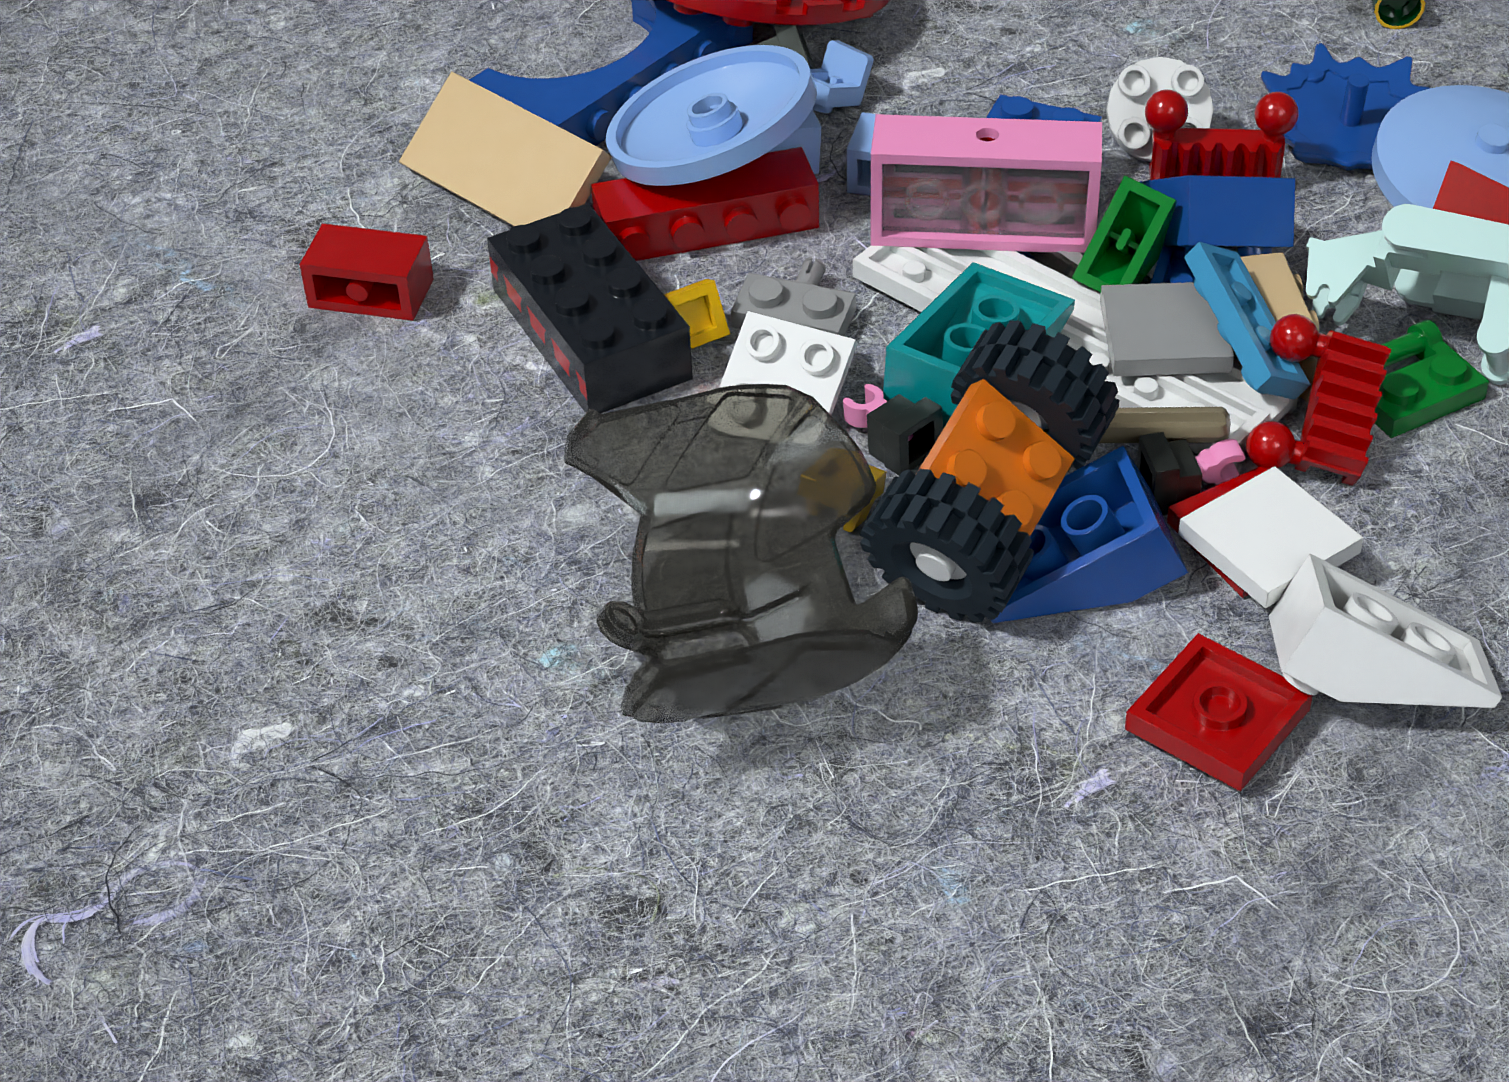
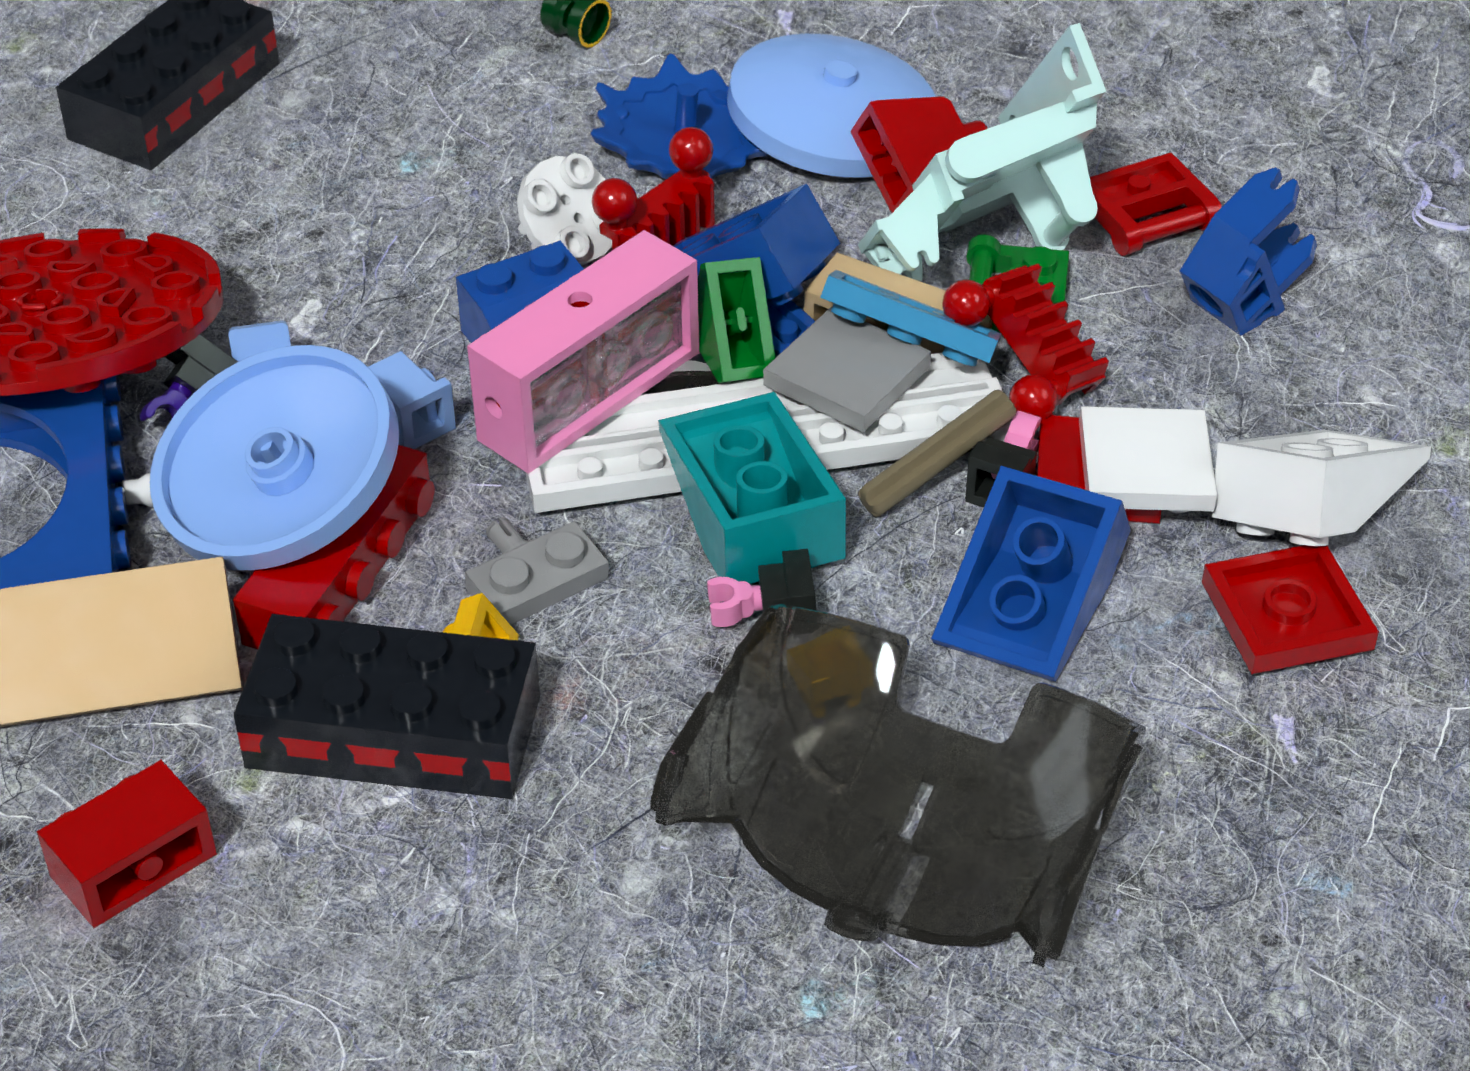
camera: 55 degrees left, 0 degrees up
white plate [708,311,858,451] -> none
black plate [860,320,1120,622] -> none

